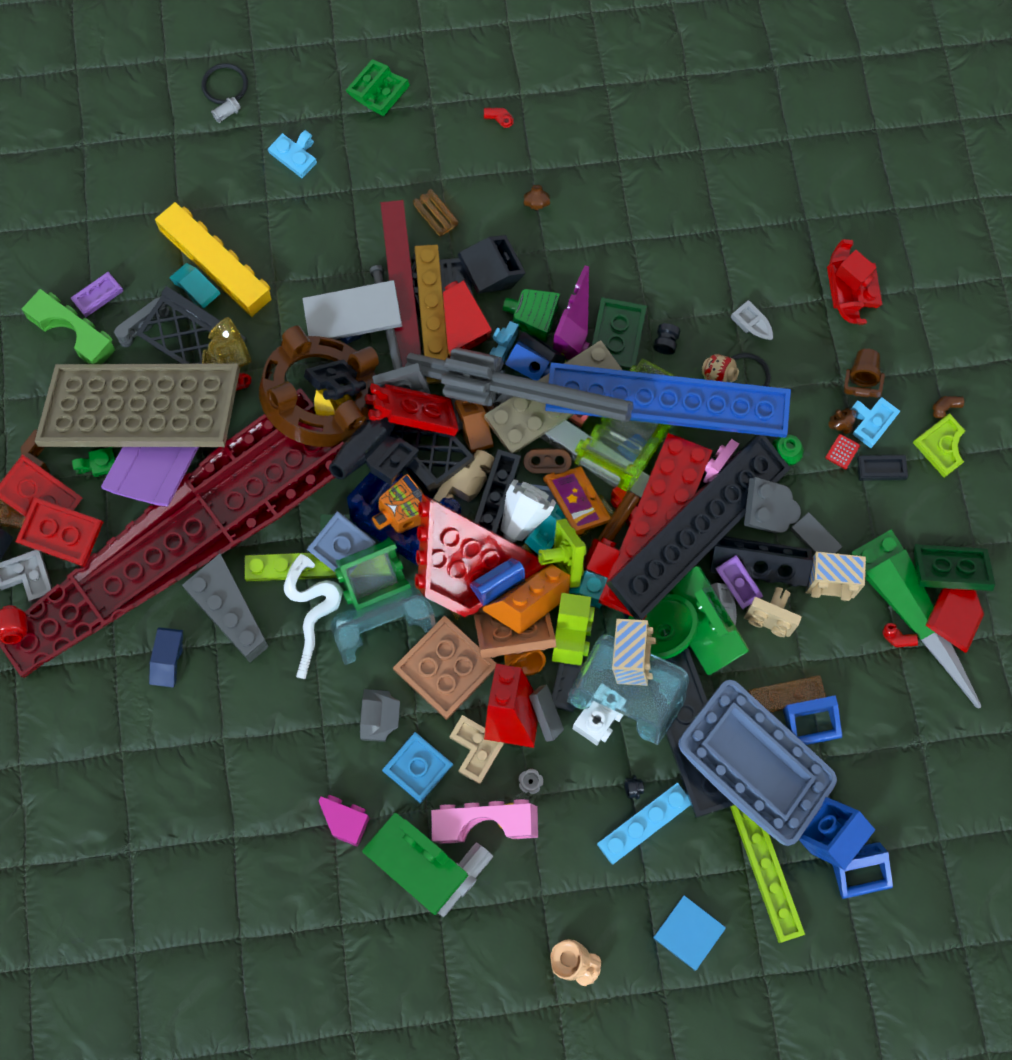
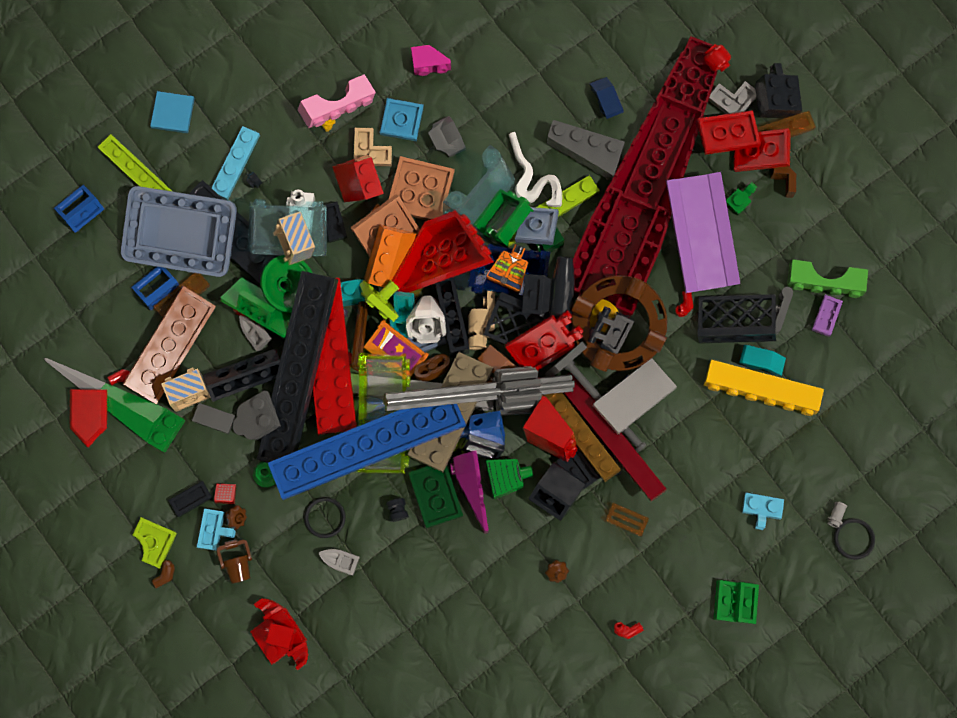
camera: 150 degrees right, 5 degrees up
dark tan plate [35,364,240,447] -> none
clear yellow brick [202,317,252,368] -> none
green bracket [362,813,468,915] -> none
light grey piece [438,842,493,918] -> none
blue tile [470,558,525,606] -> none
medium azure plate [490,321,518,362] -> none
light grey plate [519,769,543,794] -> none
dark grey tile [529,685,564,742] -> none
light nougat hair [551,939,601,986] -> none
lime brick [552,593,595,665] -> none
red brick [583,537,621,578] -> none
tan head [702,354,739,383] -> none
bright pink plate [703,439,739,483] -> none
medium lavender slope [716,555,763,609] -> none
tan plate [744,587,802,637] -> none
blue brick [799,797,875,870] -> none
dark green plate [913,544,995,591] -> none
none -> plate [122,286,216,404]

